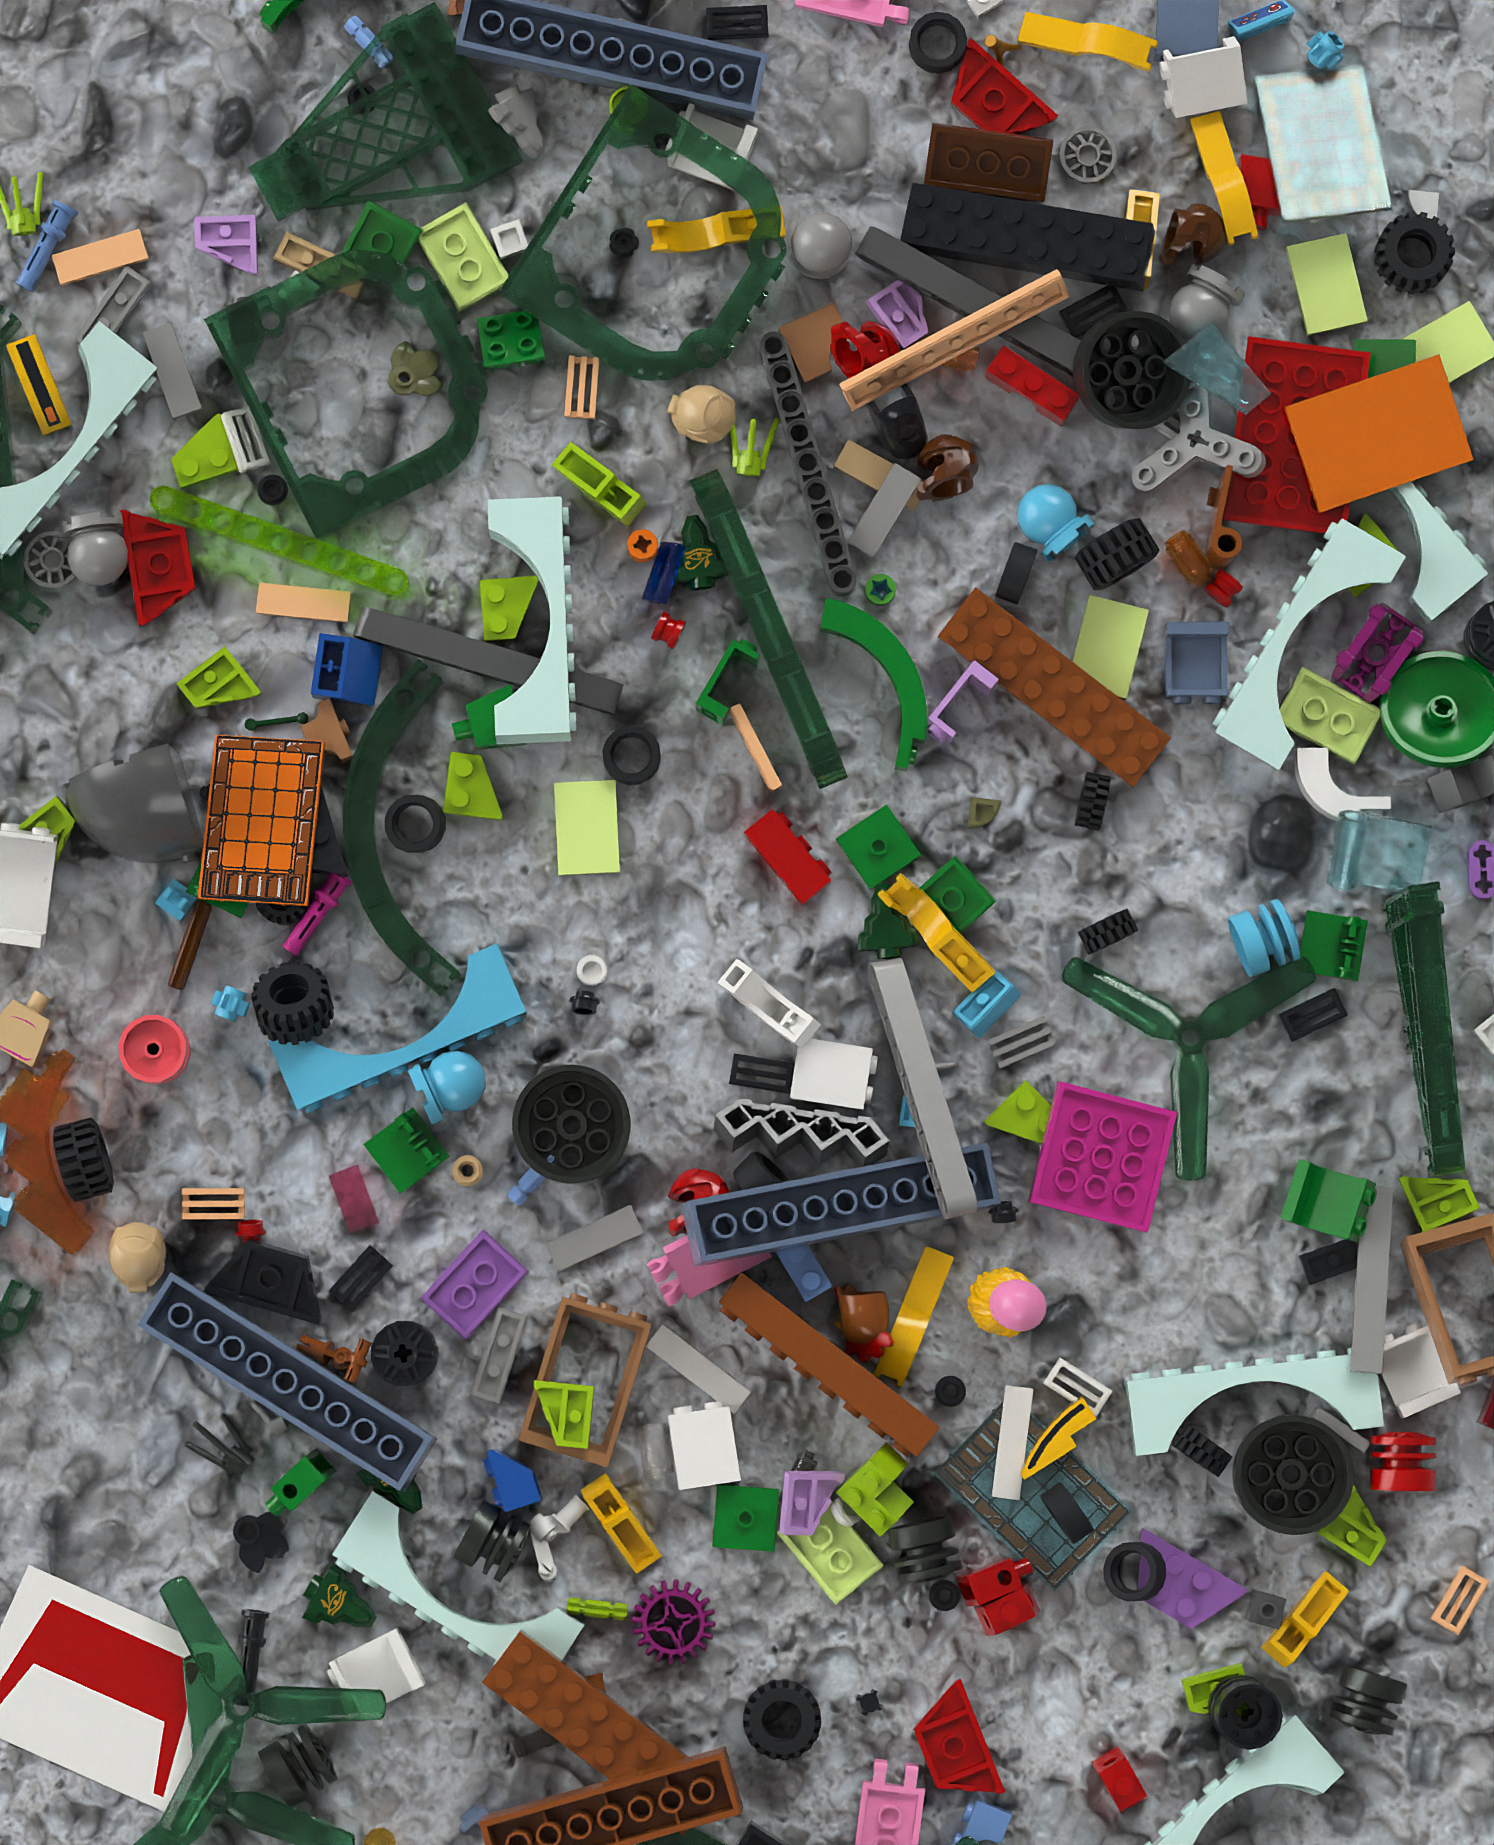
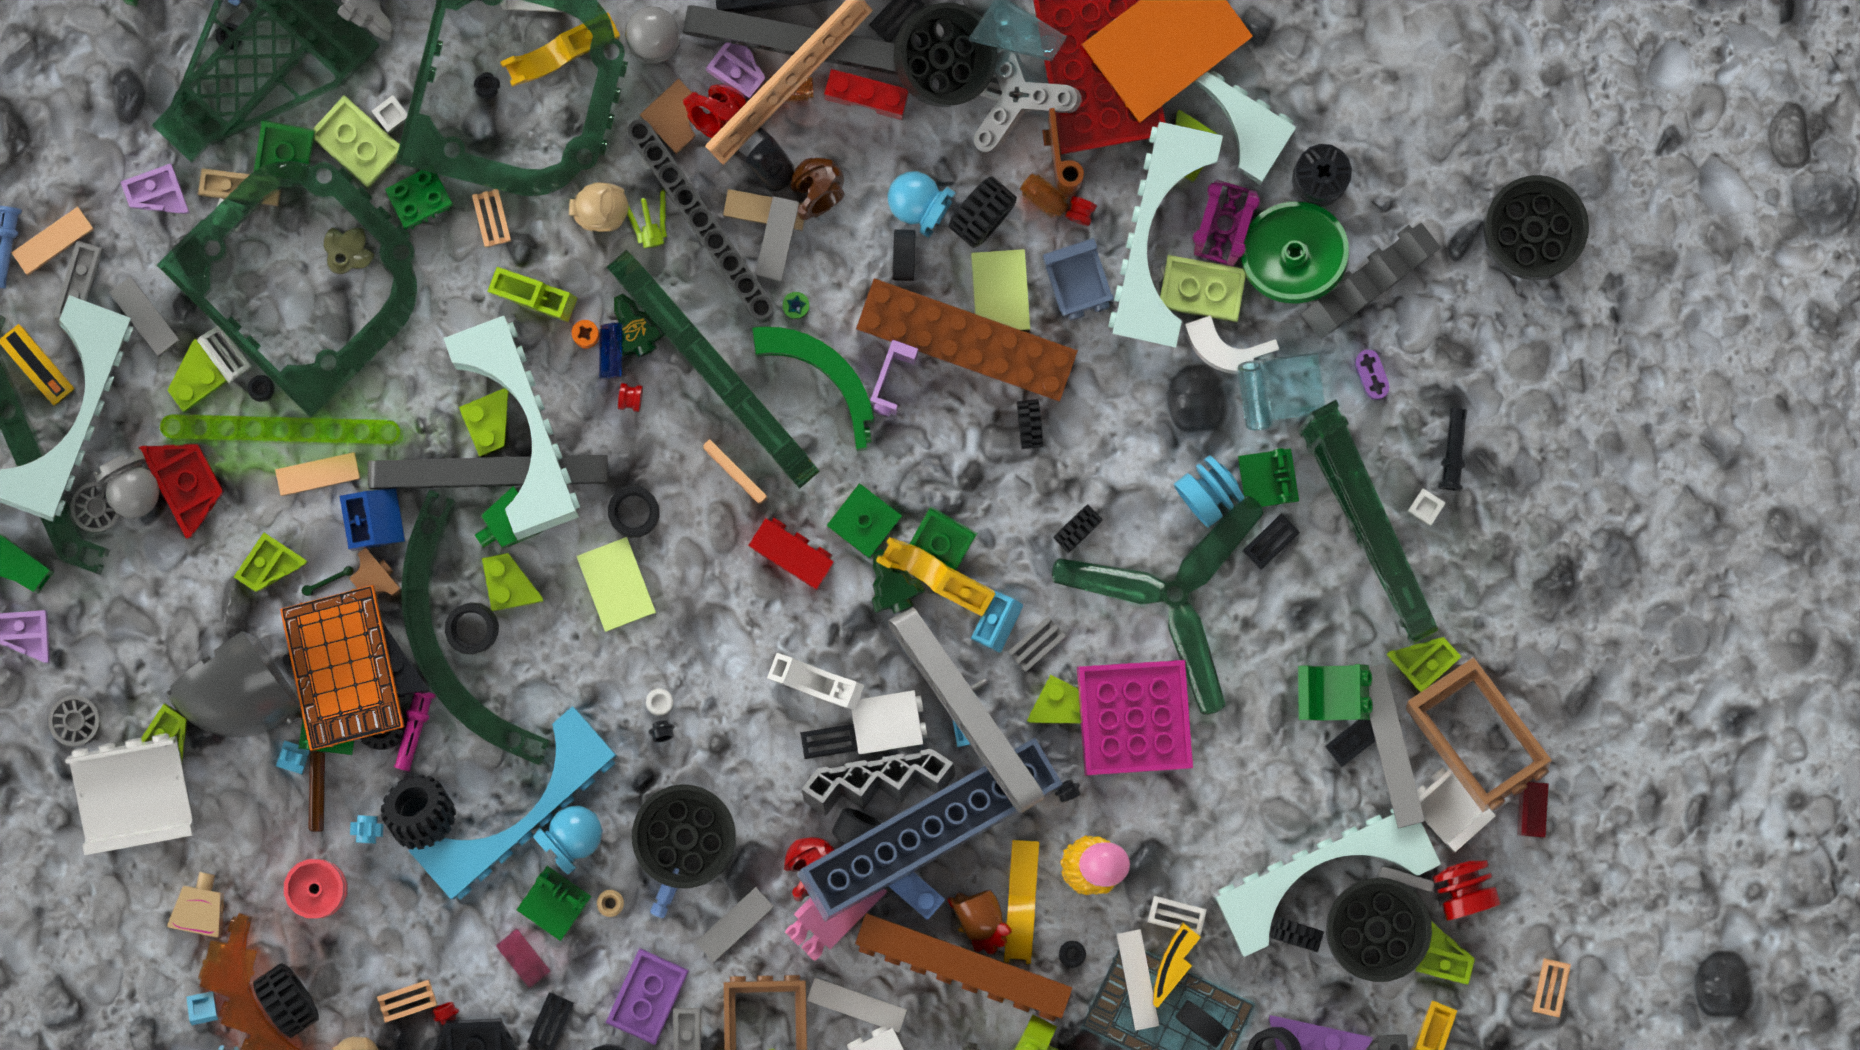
camera: 15 degrees left, 0 degrees up
green panel [696,639,760,726] -> none
olive tile [967,797,1002,829] -> none

